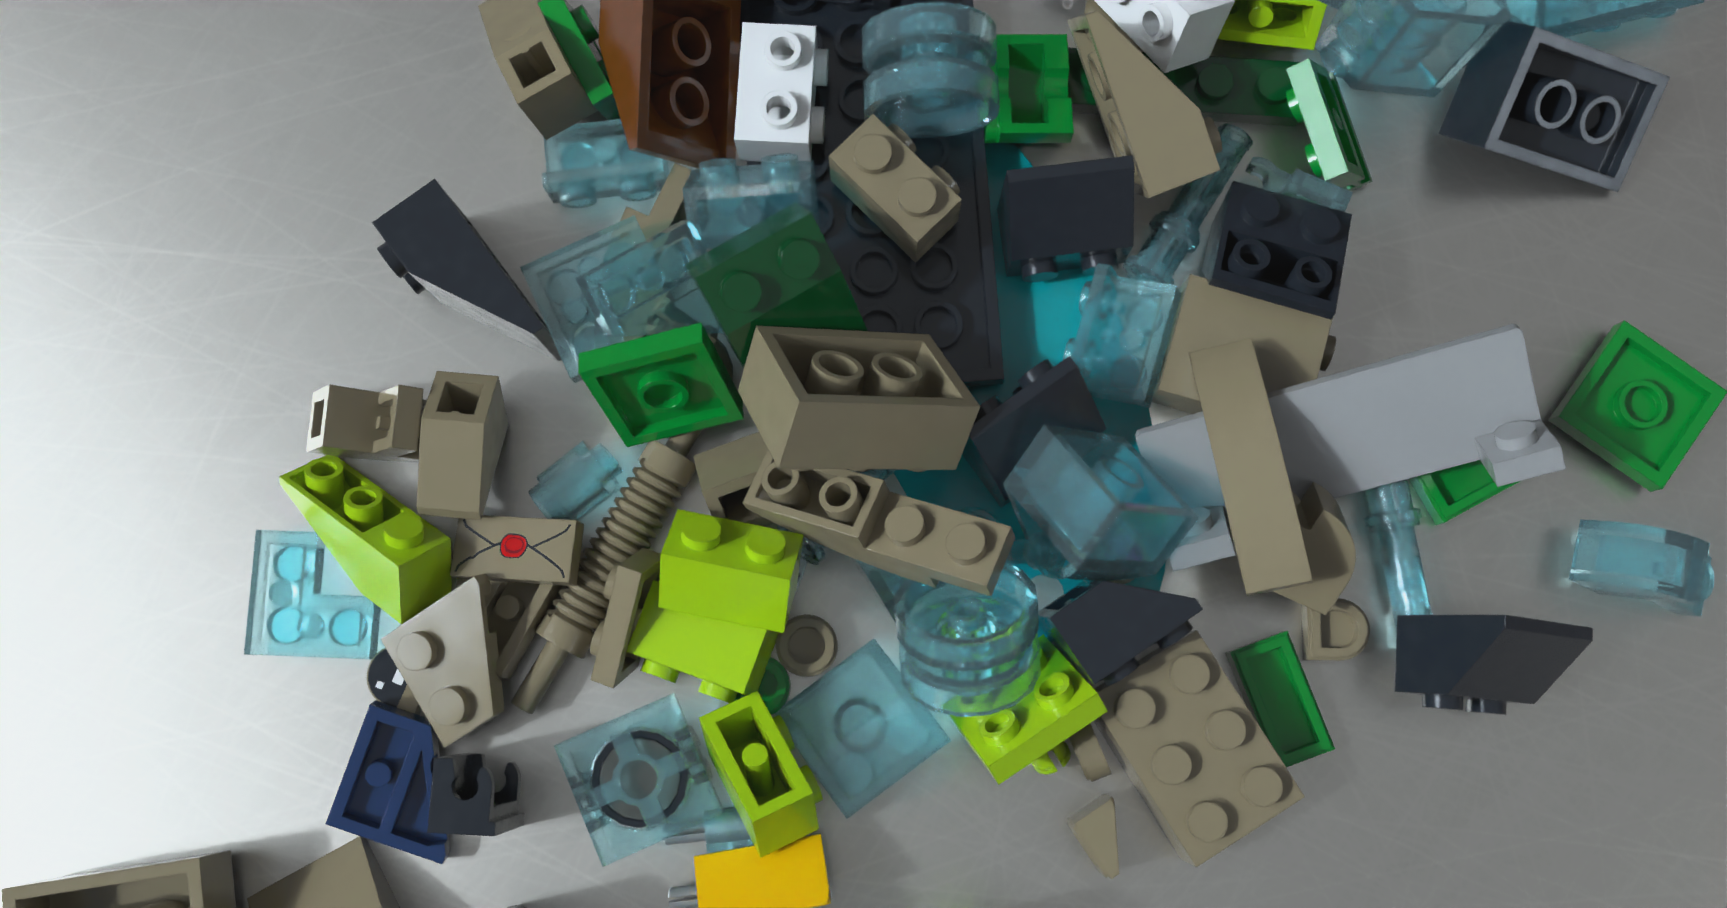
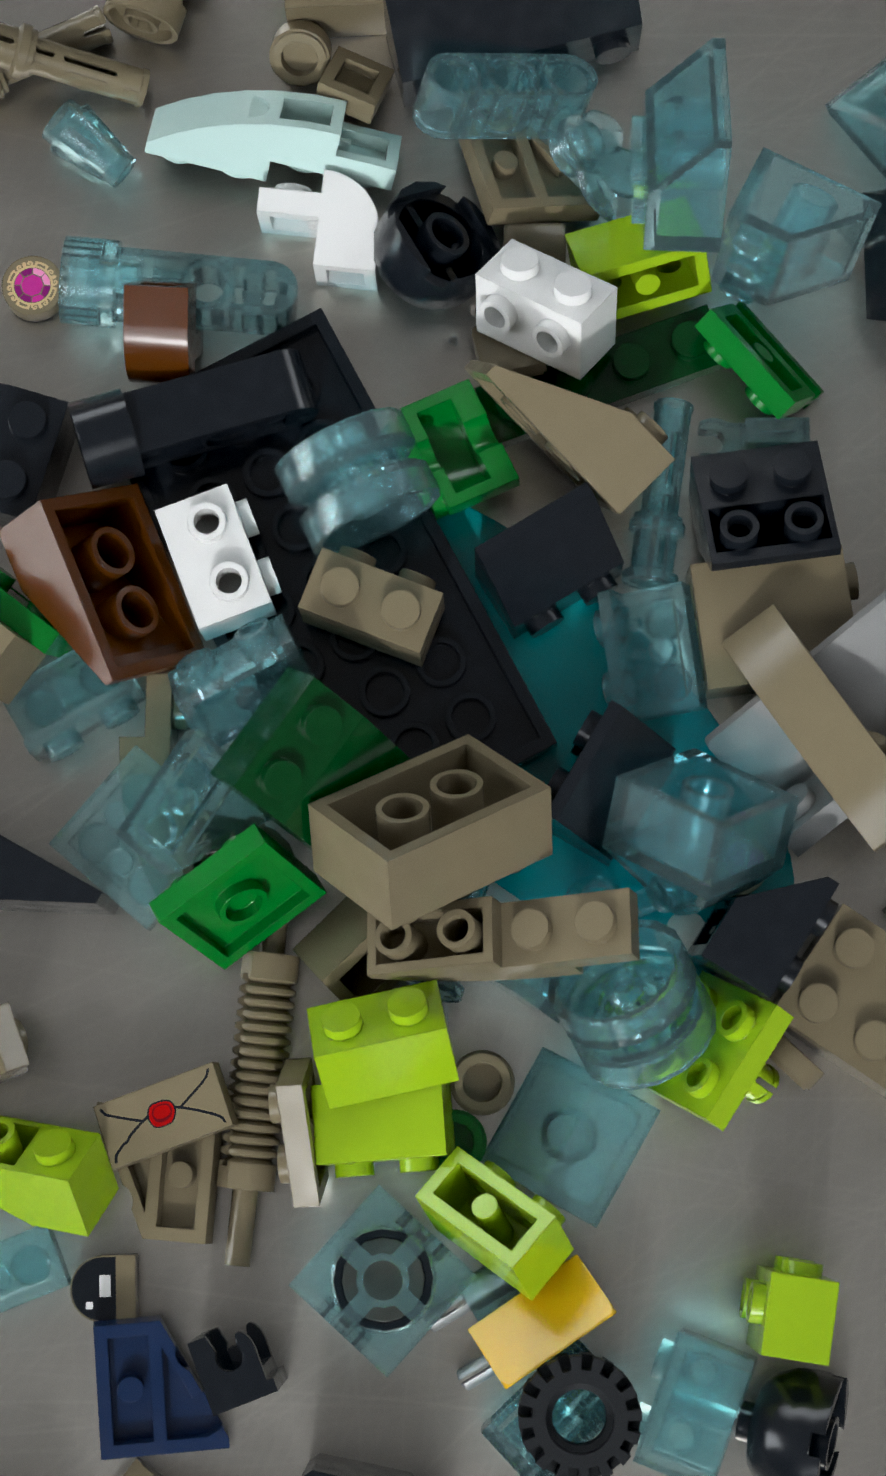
camera: 20 degrees left, 0 degrees up
wing [381,573,505,748] -> none
dark tan slope [416,371,509,520] -> none
clear light blue brick [528,440,623,521] -> none
dark tan slope [1067,794,1119,879] -> none

